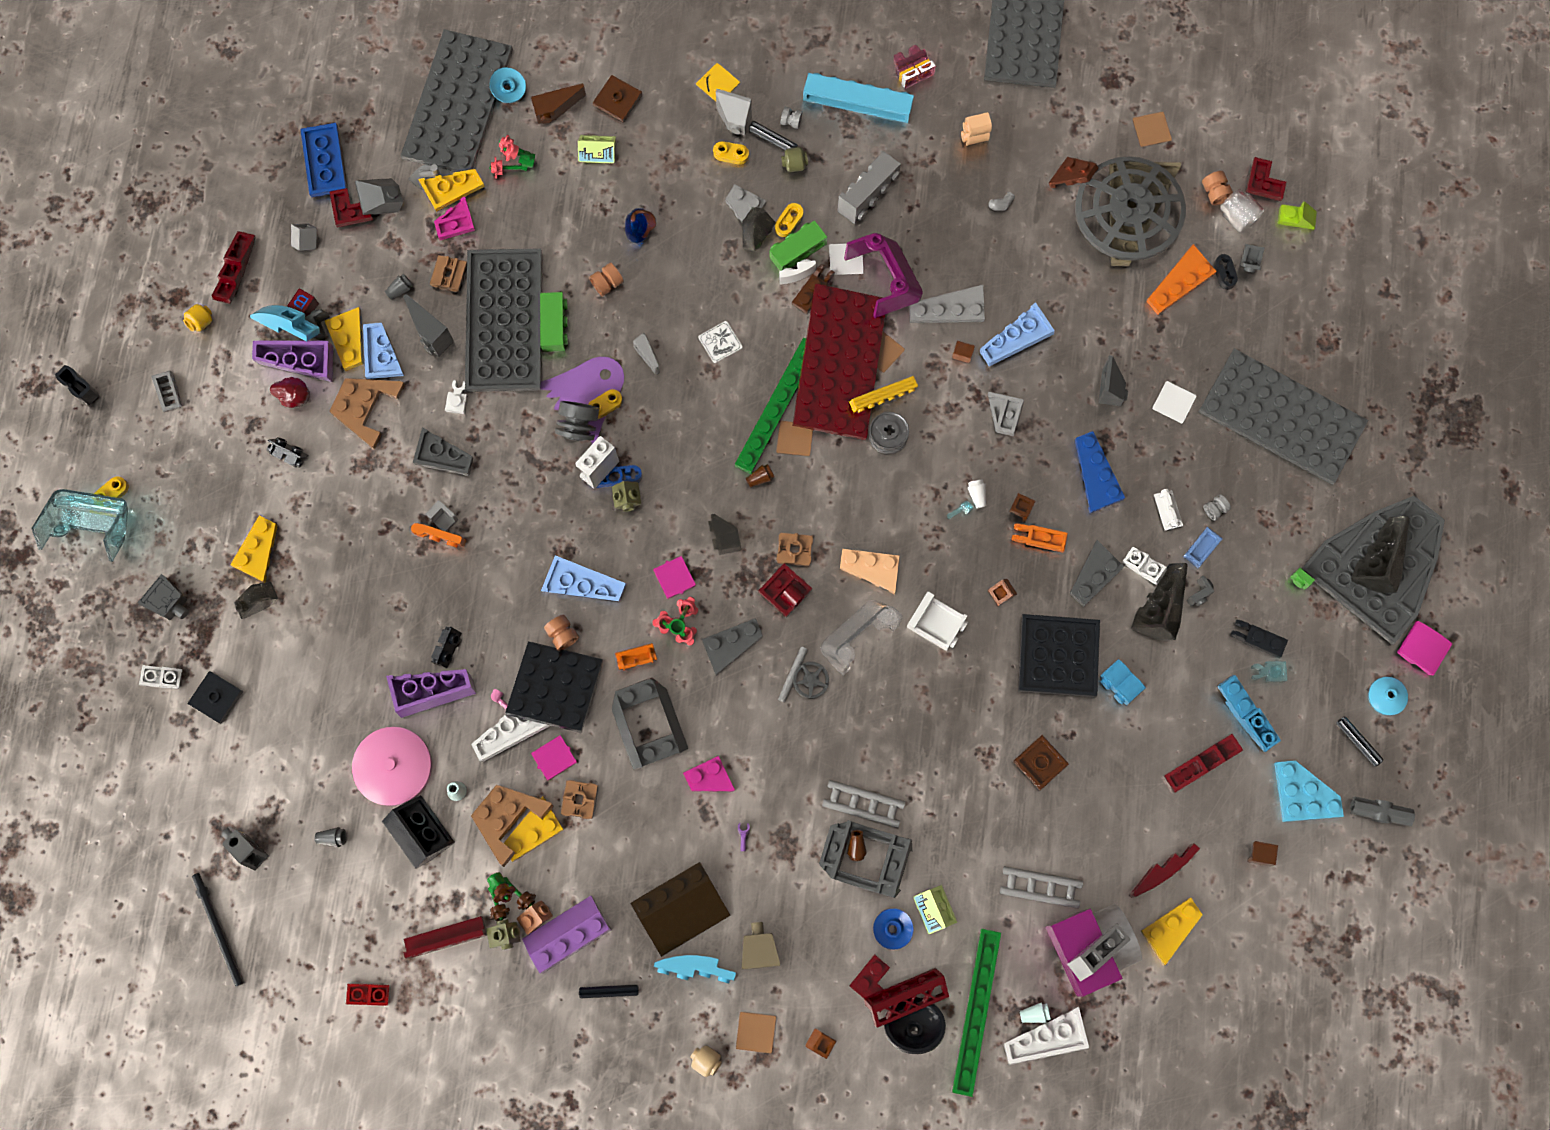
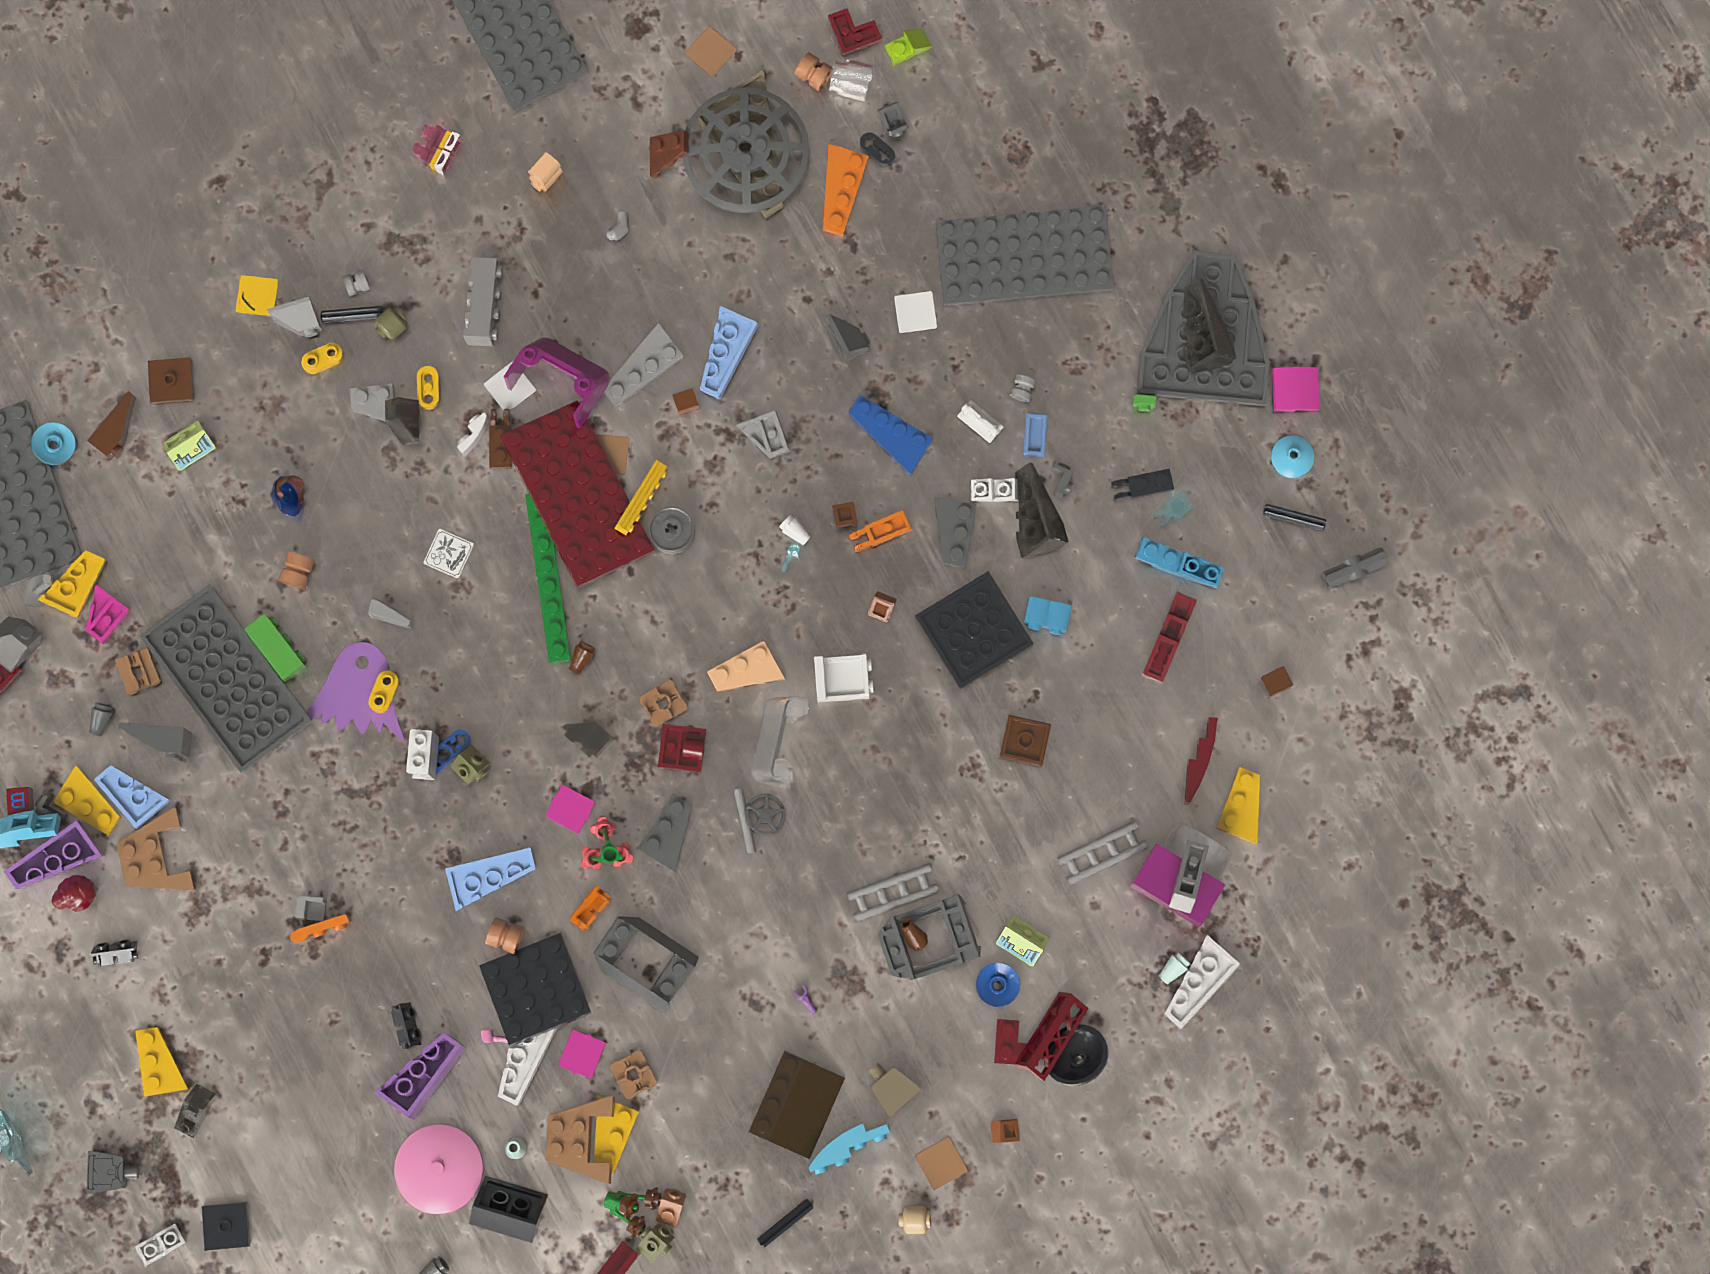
camera: 35 degrees left, 5 degrees up
dark grey wing [413,427,473,476] -> none
white plate [445,380,468,414] -> none
plant [489,135,535,179] -> none
medium lavender slope [522,896,611,974] -> none
dark grey wheel [555,401,600,441] -> none
dark pink wing [683,756,735,792] -> none
bright green brick [769,220,827,271] -> none
medium nougat sticker [776,421,813,456] -> none
medium azure brick [803,73,914,123] -> none
green plate [952,929,1001,1097] -> none
medium azure plate [1274,761,1344,822] -> none

